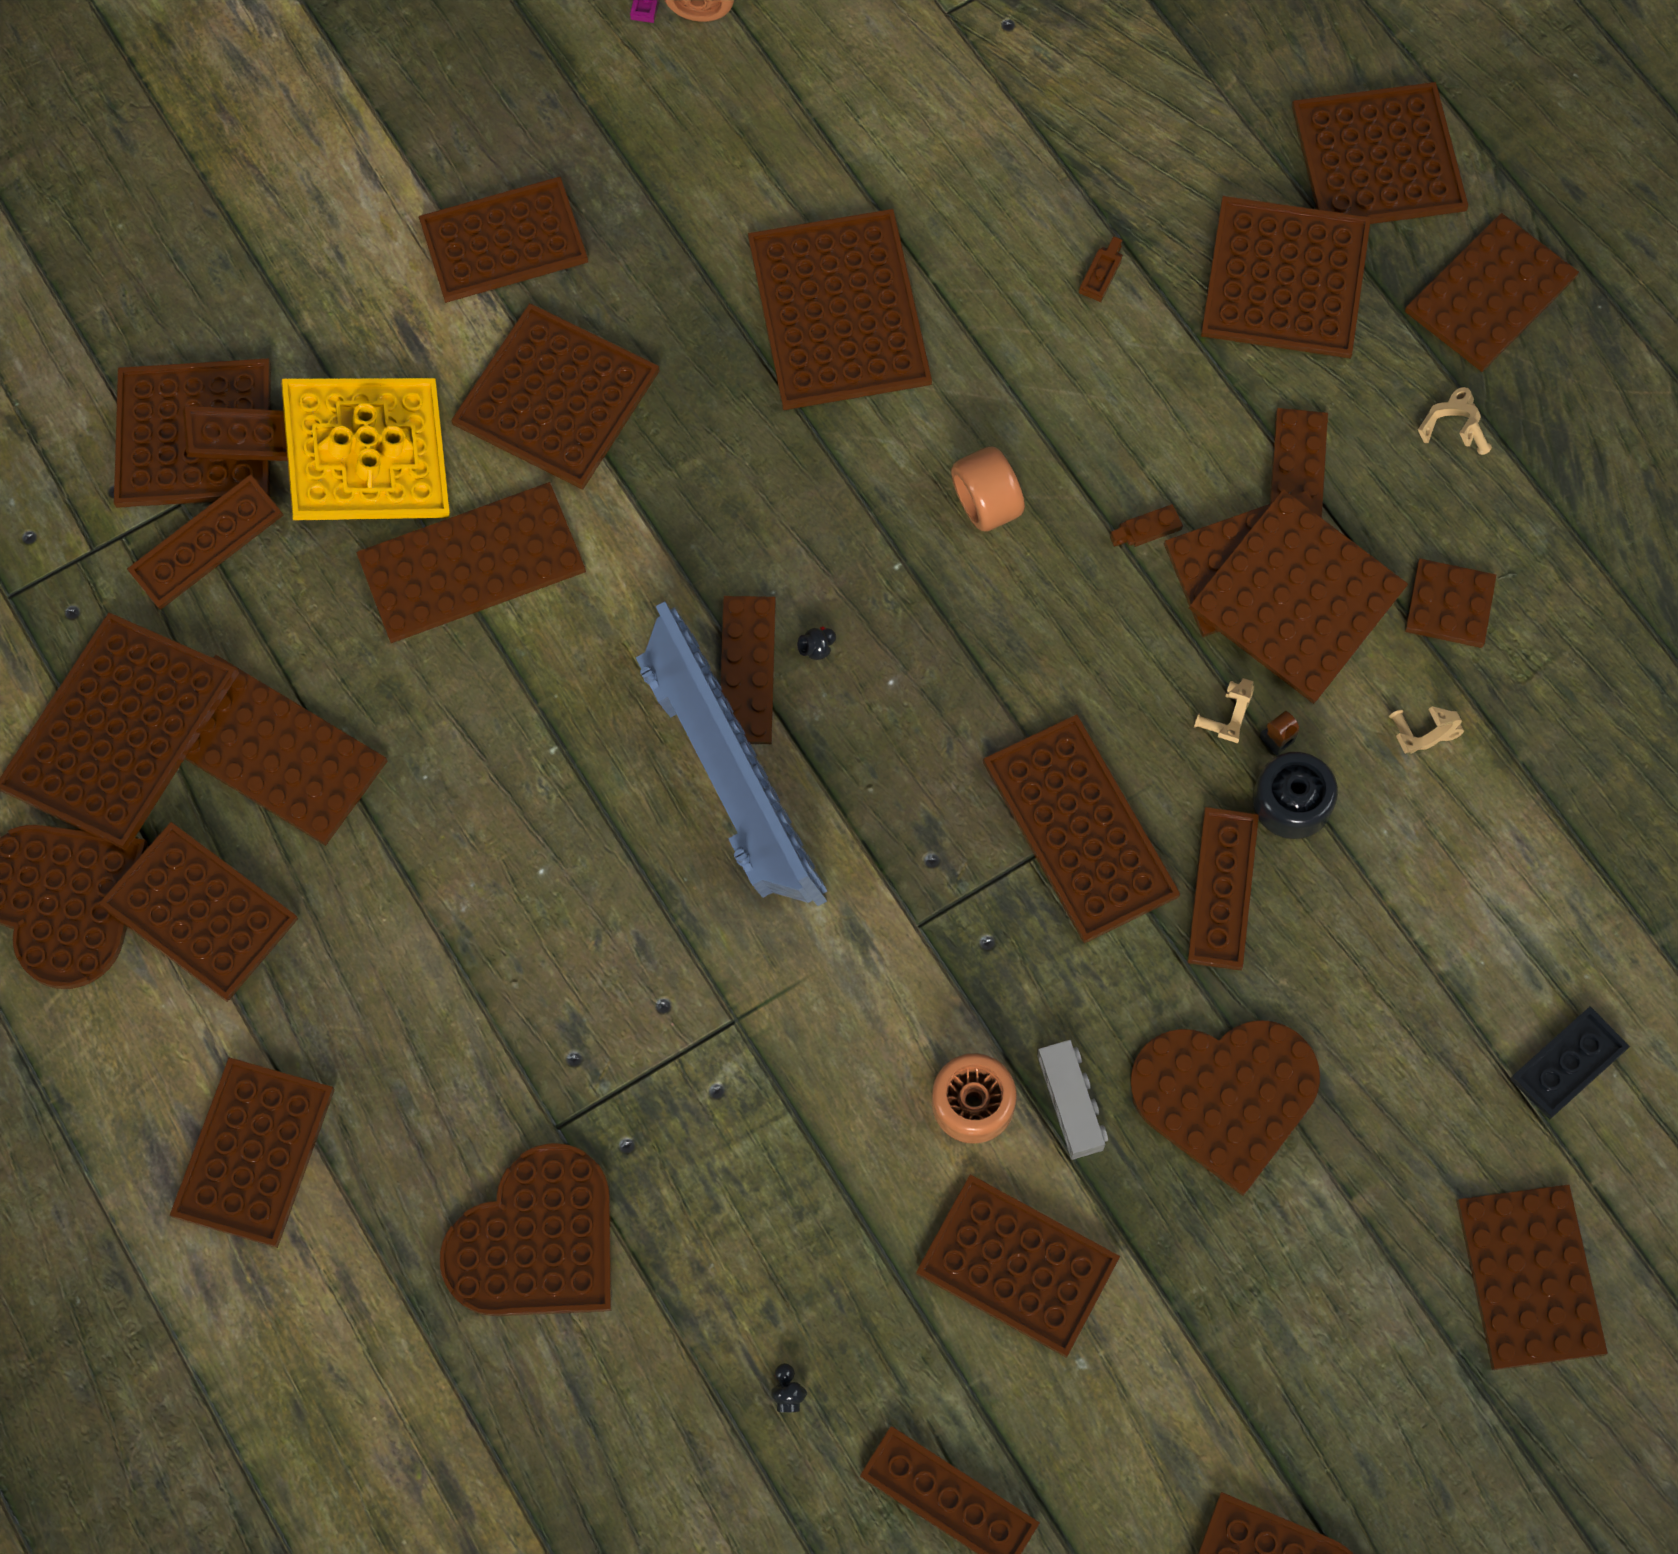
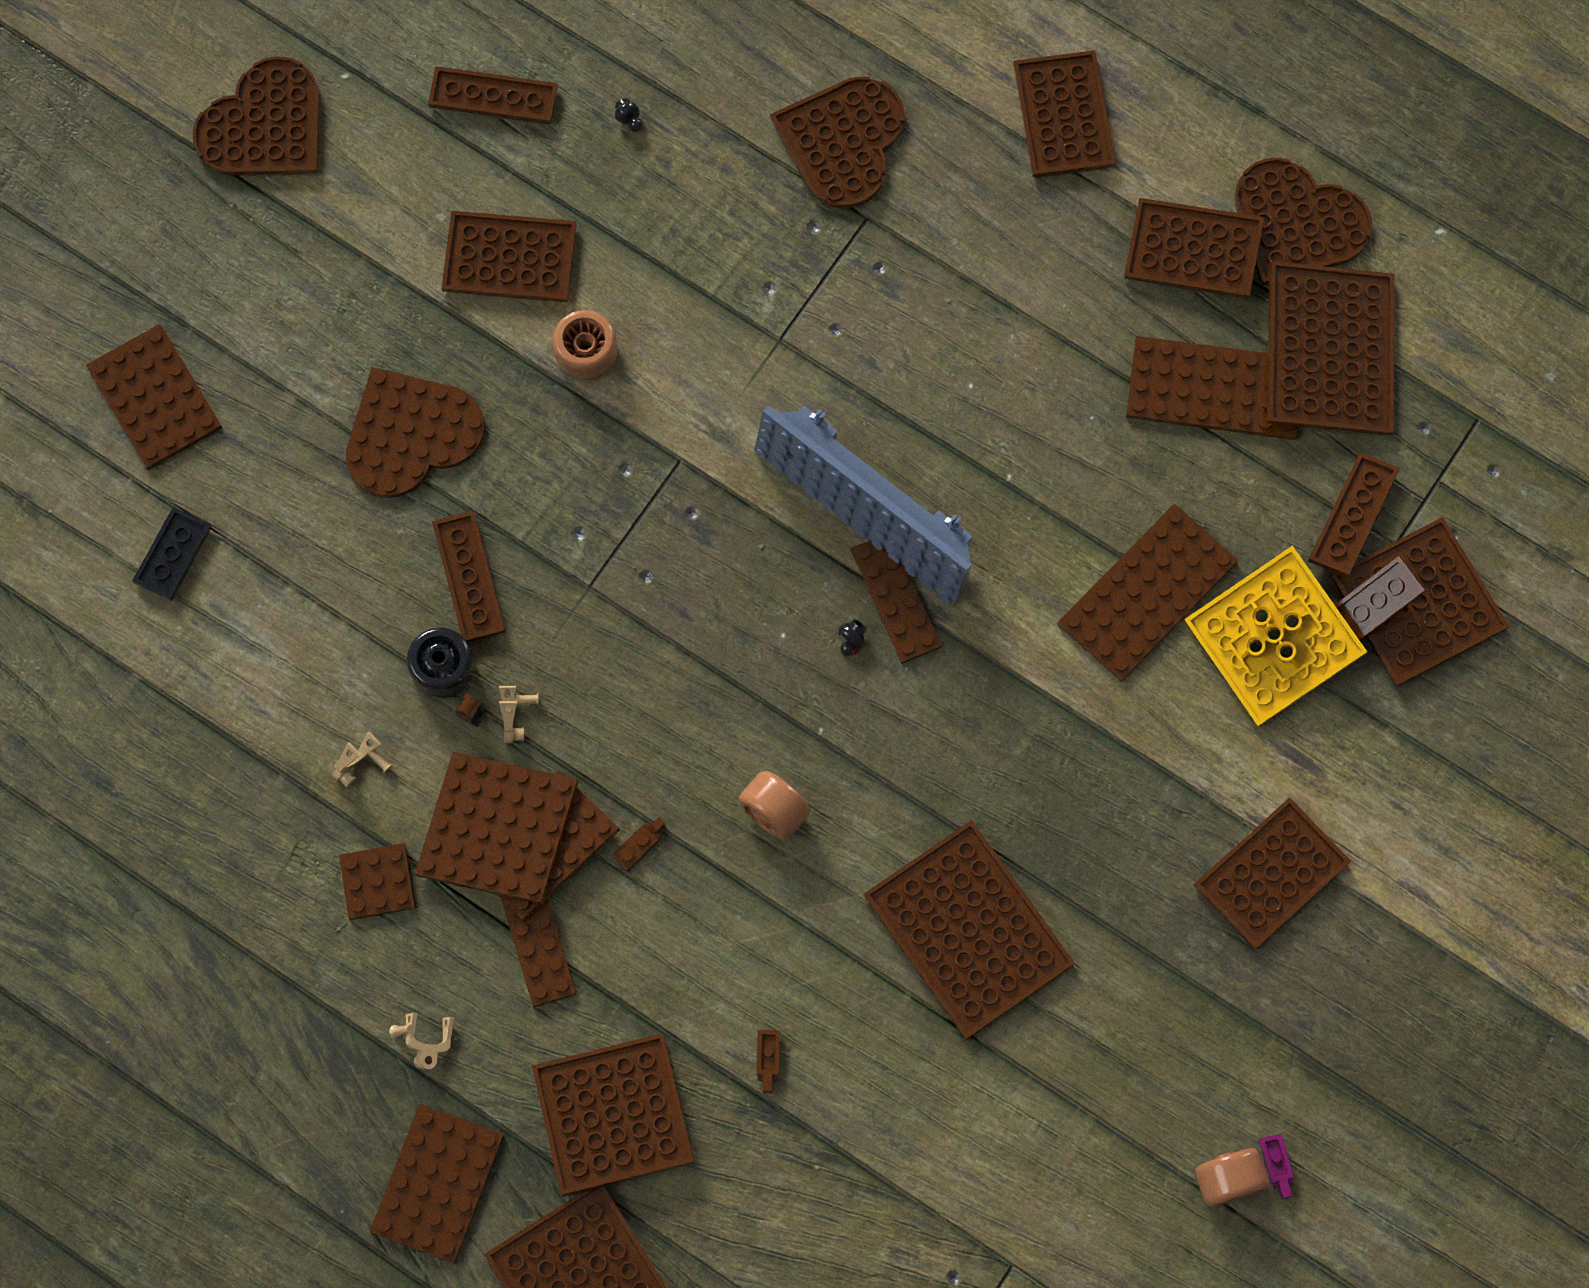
camera: 155 degrees right, 5 degrees up
reddish brown plate [451,303,660,490] -> none
reddish brown plate [983,714,1180,944] -> none
light grey brick [1037,1040,1108,1160] -> none

